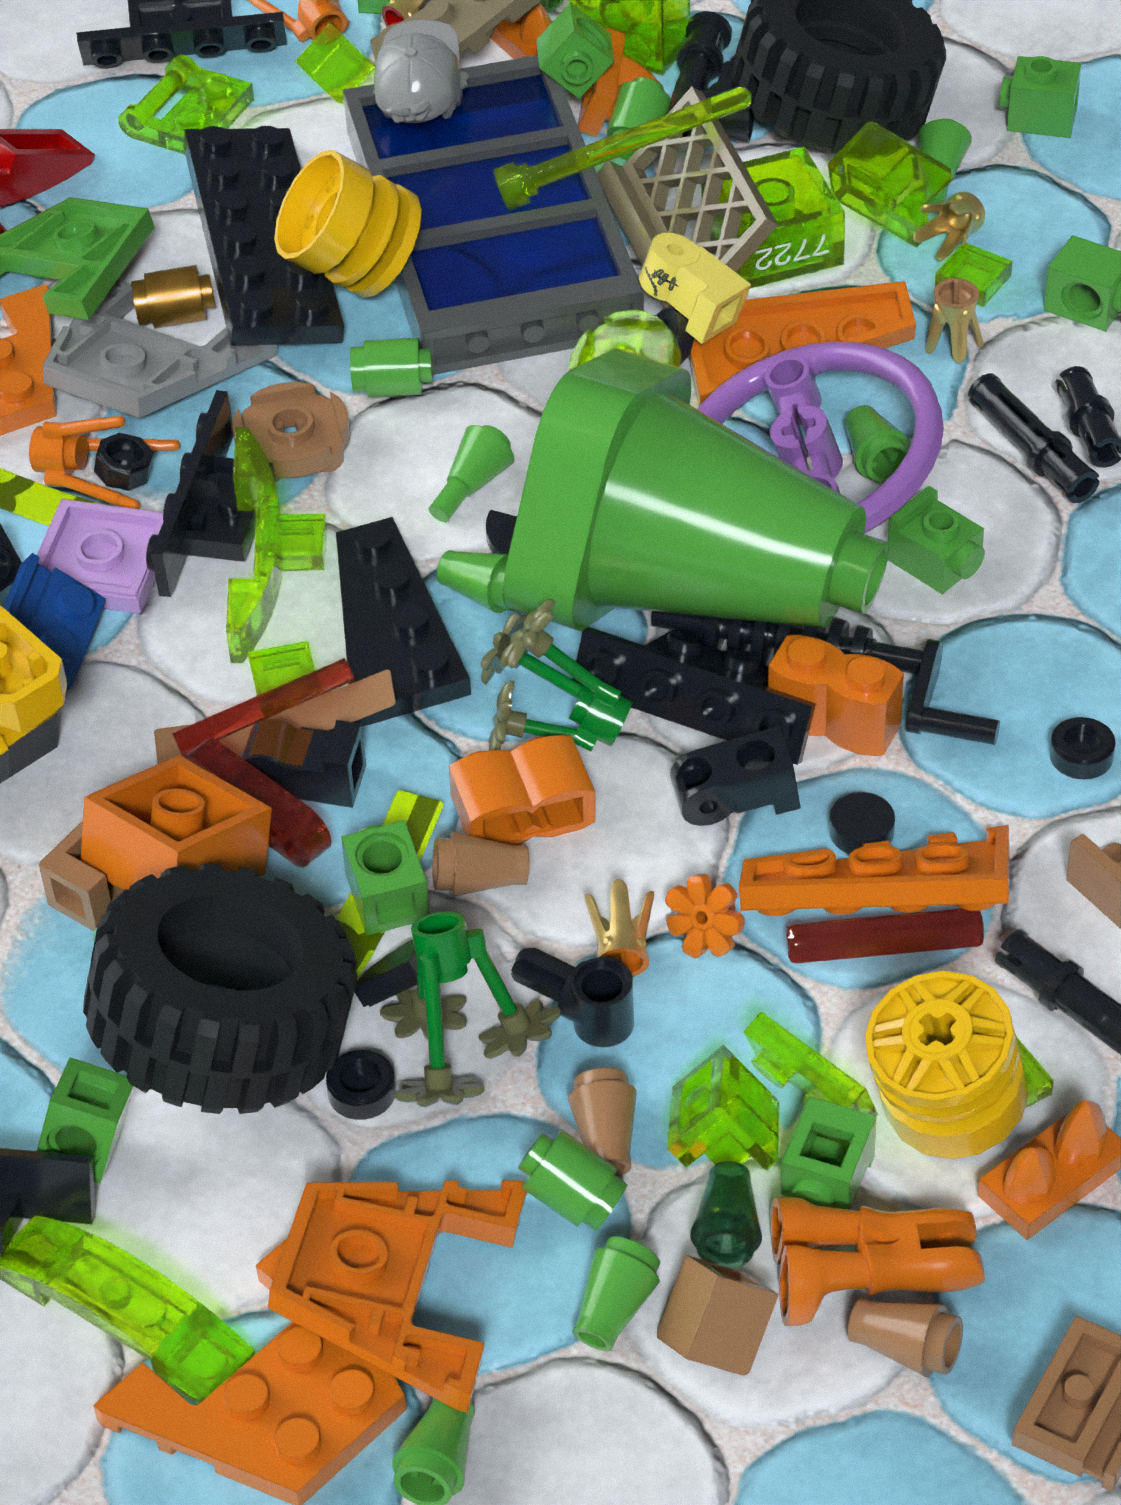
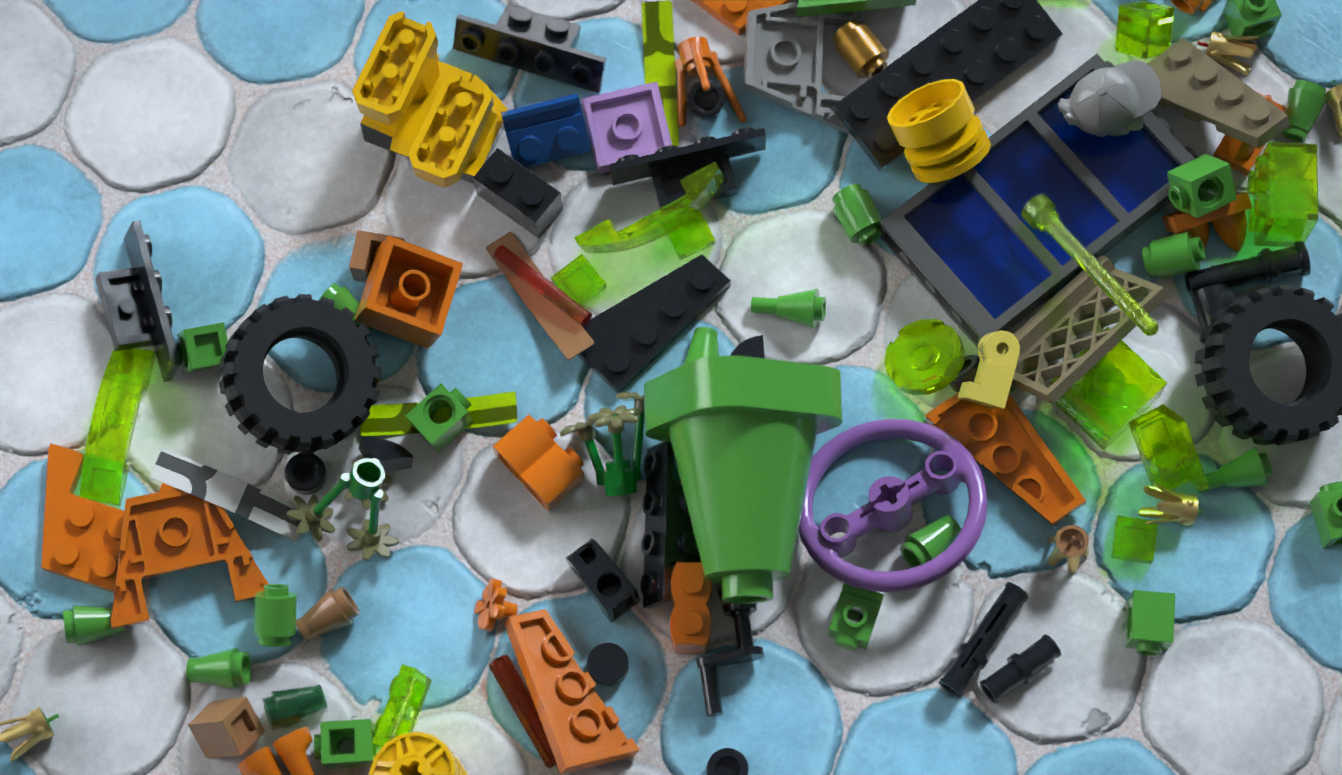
camera: 65 degrees right, 25 degrees up
clear red beam [182,737,332,868] -> none
medium nougat plate [232,382,350,482] -> none
black leg [238,719,366,808] -> none
medium nougat cone [432,832,529,897] -> none
black axle [511,947,634,1047] -> none
pearl gold piece [585,879,654,977] -> none
clear neon green panel [667,1045,780,1171] -> none
none -> sticker [150,449,301,541]
none -> black brick [473,148,563,238]

